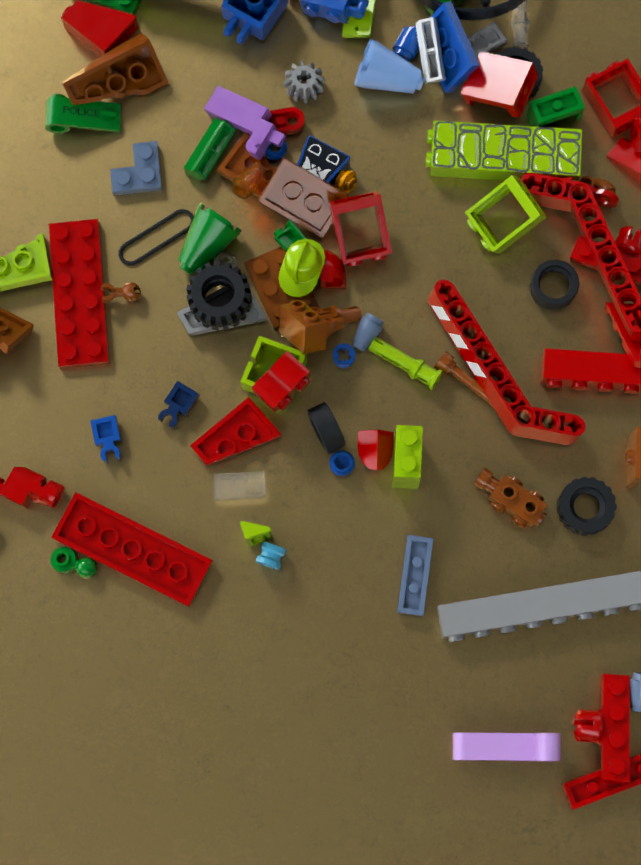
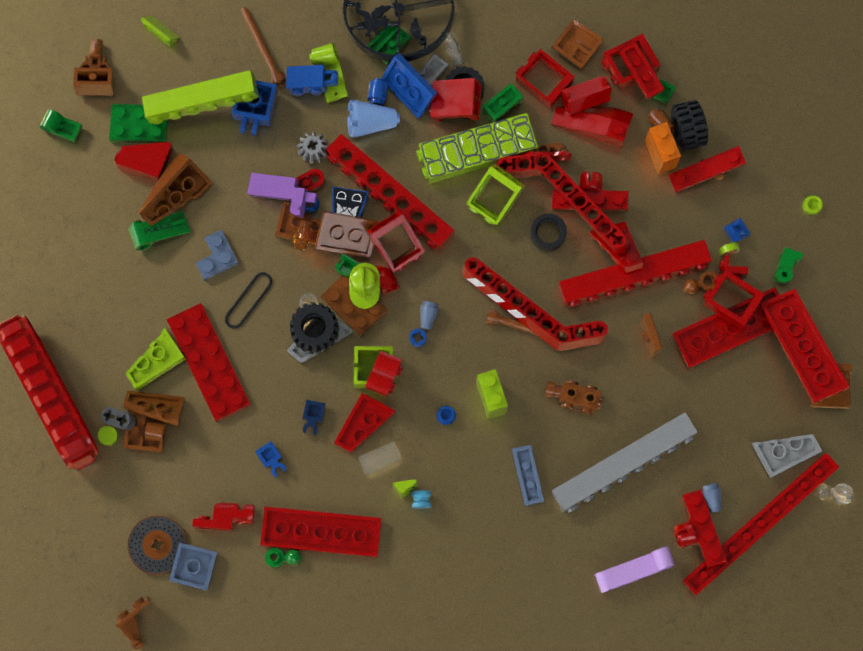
camera: 25 degrees left, 0 degrees up
dark orange arm [101,282,141,303] -> none
green cone [178,203,242,275] -> none
green piece [184,118,236,180] -> none
dark orange brick [279,300,362,354] -> none
black tyre [307,402,346,454] -> none
light orange plate [335,169,357,193] -> none
red brick [358,429,394,470] -> none
lime pin [368,337,443,391] -> none
white piece [415,17,446,84] -> none
black tyre [557,477,617,536] -> none
none -> red brick [326,134,455,251]

